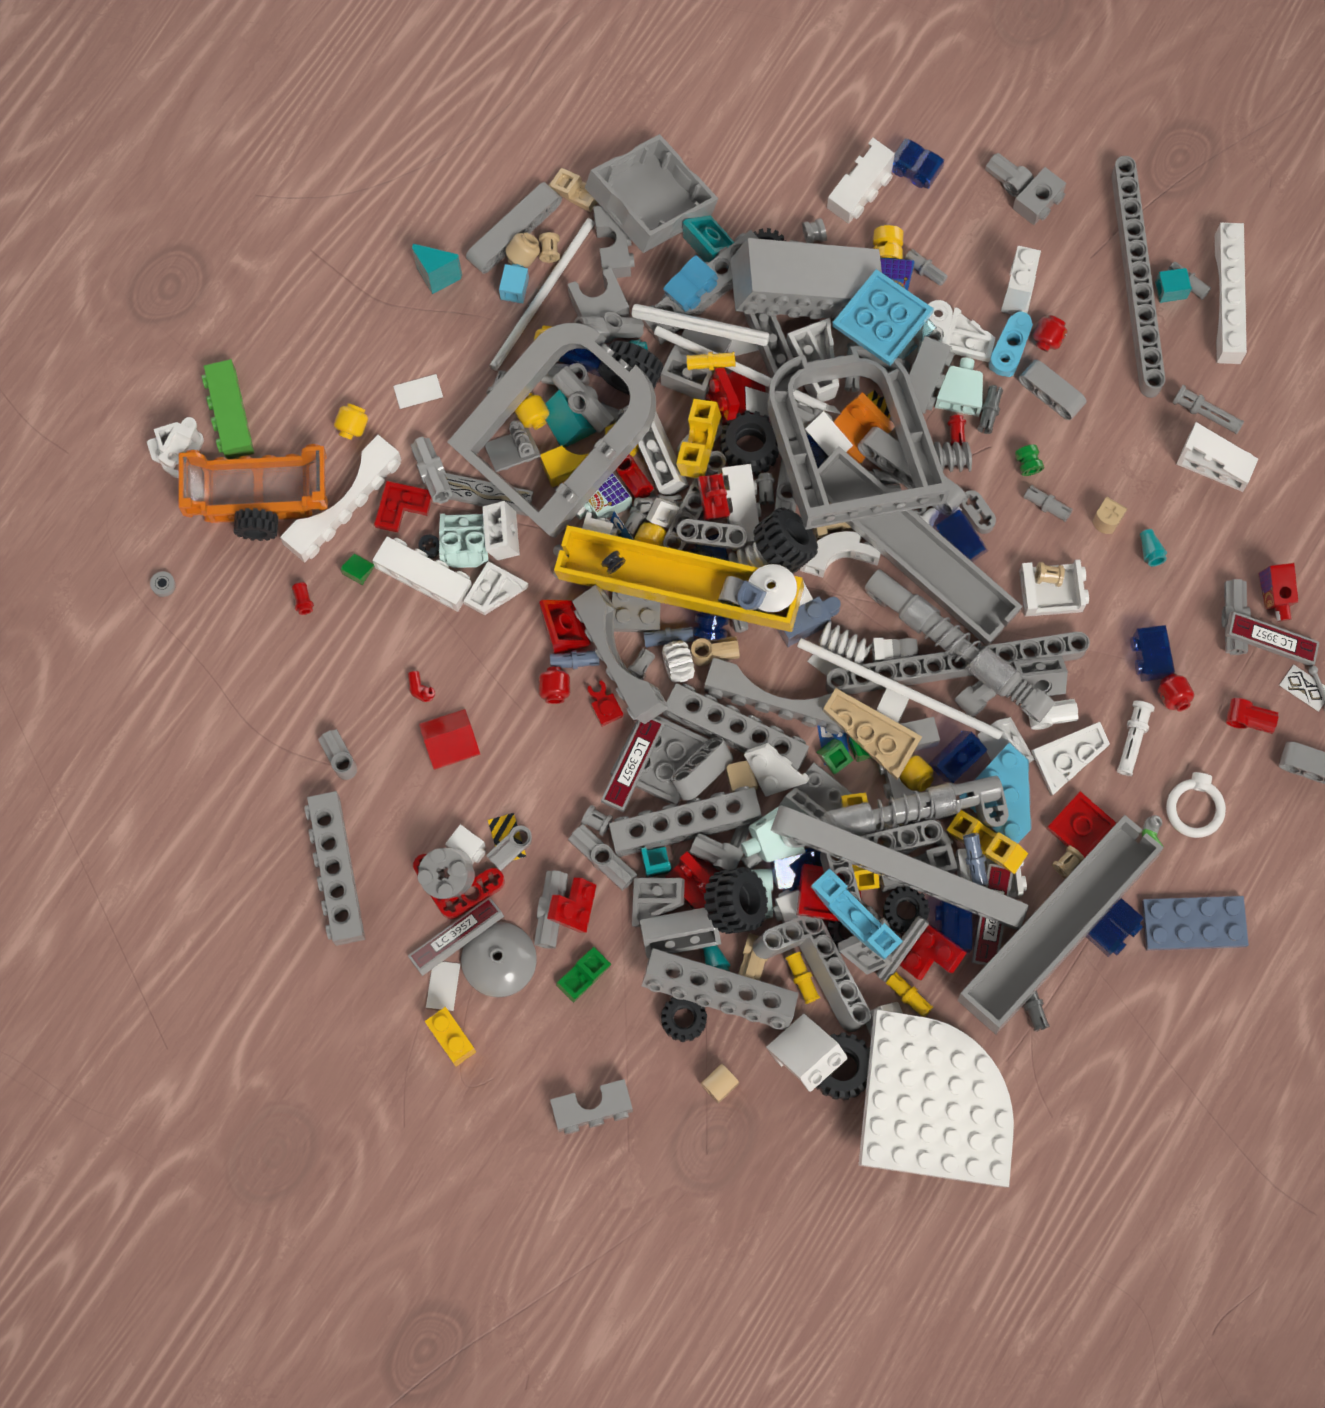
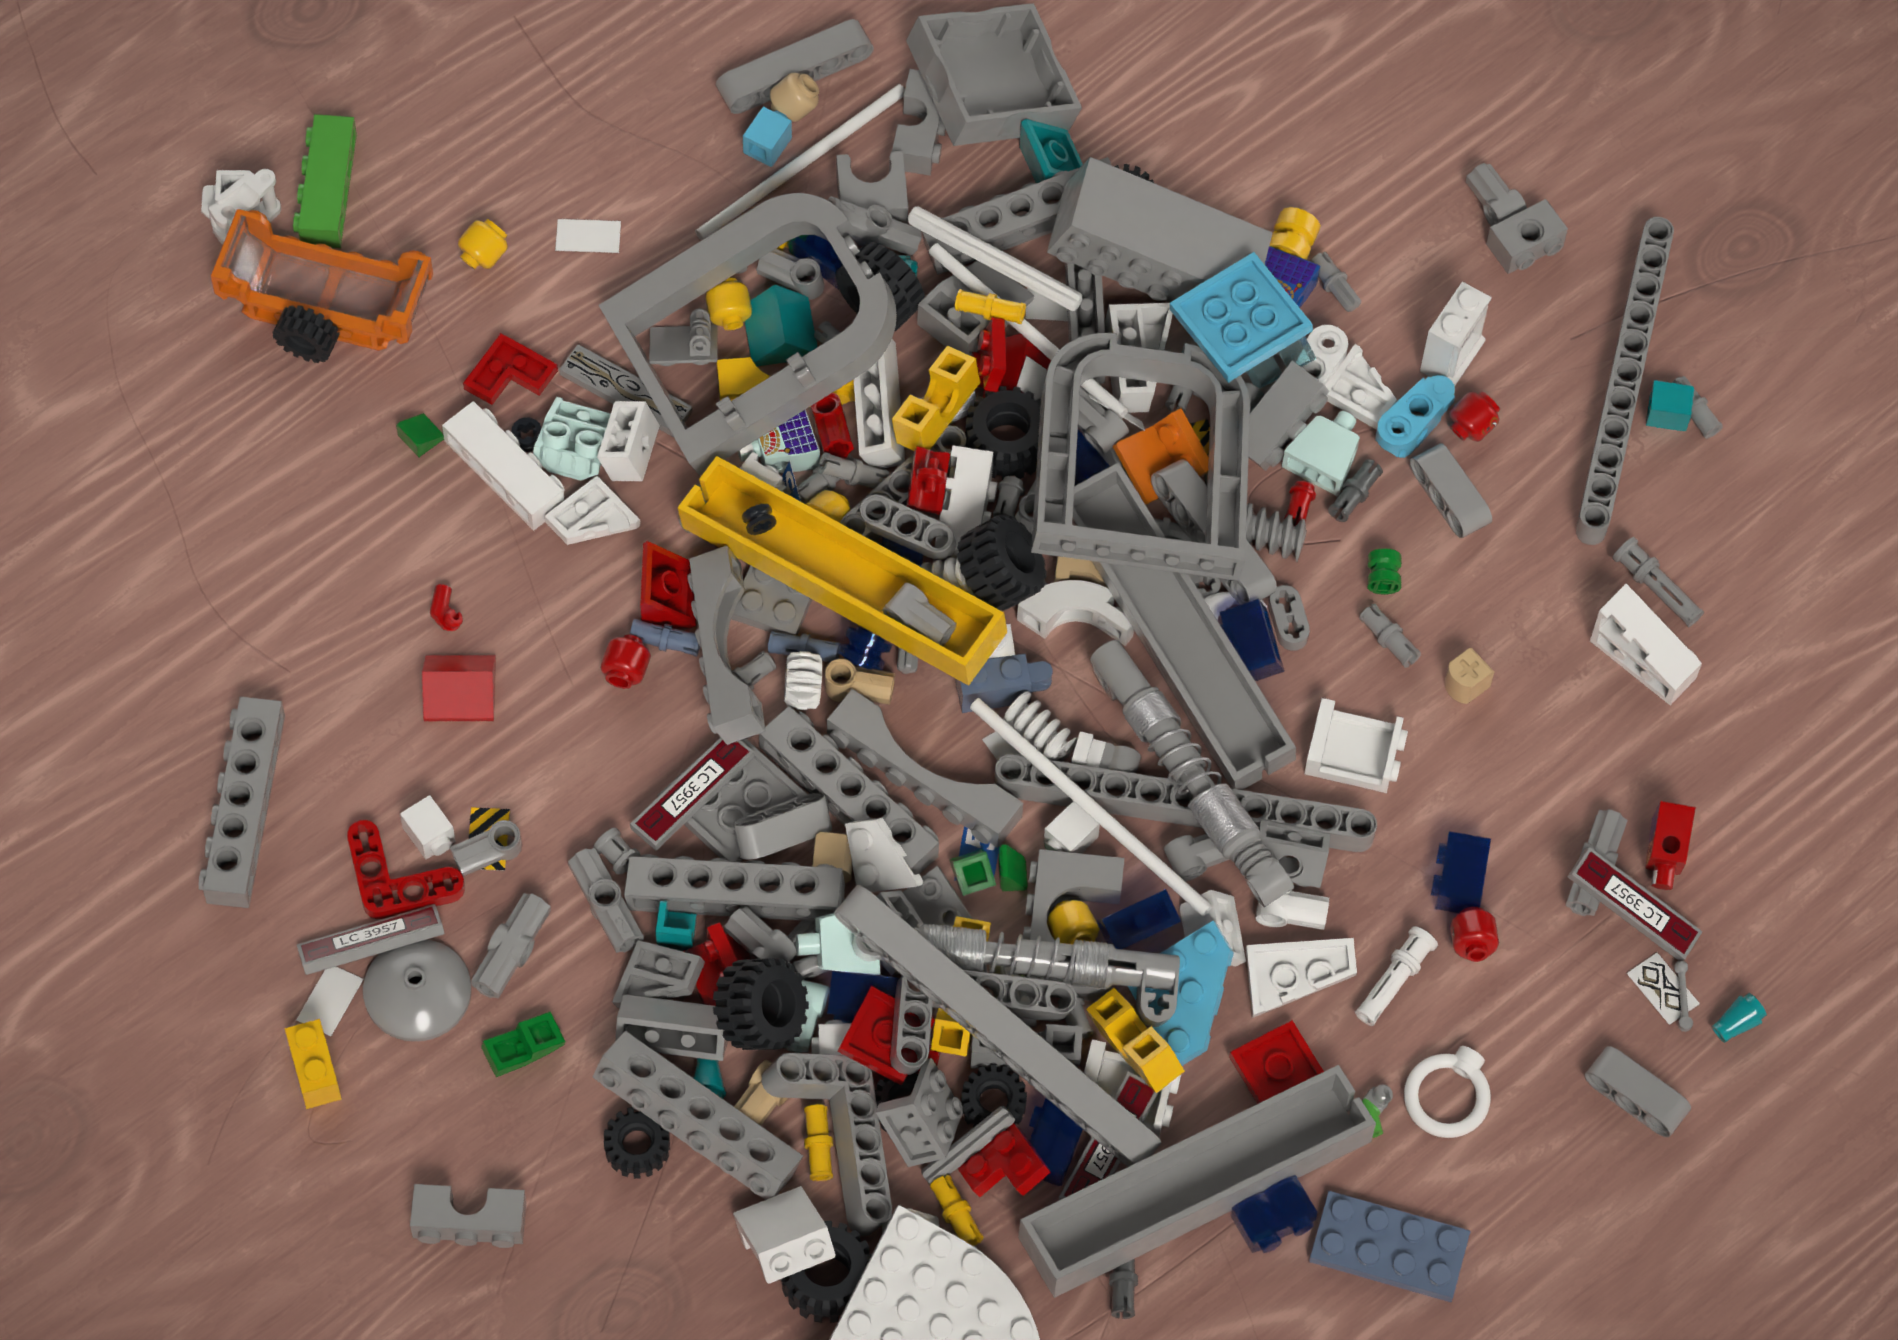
camera: 15 degrees right, 10 degrees down
light grey tile [150,571,176,597] -> none
white arch [280,435,401,563] -> none
red pin [291,582,314,615] -> none
light grey piece [318,729,357,780] -> none
light grey piece [411,437,452,504] -> none
teal slope [412,244,462,294] -> none
light grey brick [418,848,475,899] -> none
tan bush [539,232,560,263] -> none
red plate [547,877,597,933] -> none
tan slope [549,168,597,212] -> none
light grey piece [551,366,614,433] -> none
red plate [588,680,624,727] -> none
white tile [646,497,680,528] -> none
dark azure brick [663,255,718,312] -> none
tan piece [701,1064,739,1104] -> none
sand blue tile [737,581,767,610] -> none
white dish [749,564,797,612] -> none
light grey wheel [802,218,827,244] -> none
white sticker [805,411,853,456] -> none
medium azure slope [811,868,903,960] -> none
tan wing [823,688,922,780] -> none
white wedge [827,138,895,224] -> none
clear blue brick [892,138,944,189] -> none
sand blue pin [963,833,988,885] -> none
tan bush [1035,562,1065,587] -> none
tan bush [1052,846,1085,878] -> none
teal cone [1140,529,1167,567] -> none
white arch [1215,223,1247,364] -> none
red piece [1226,698,1279,734] -> none

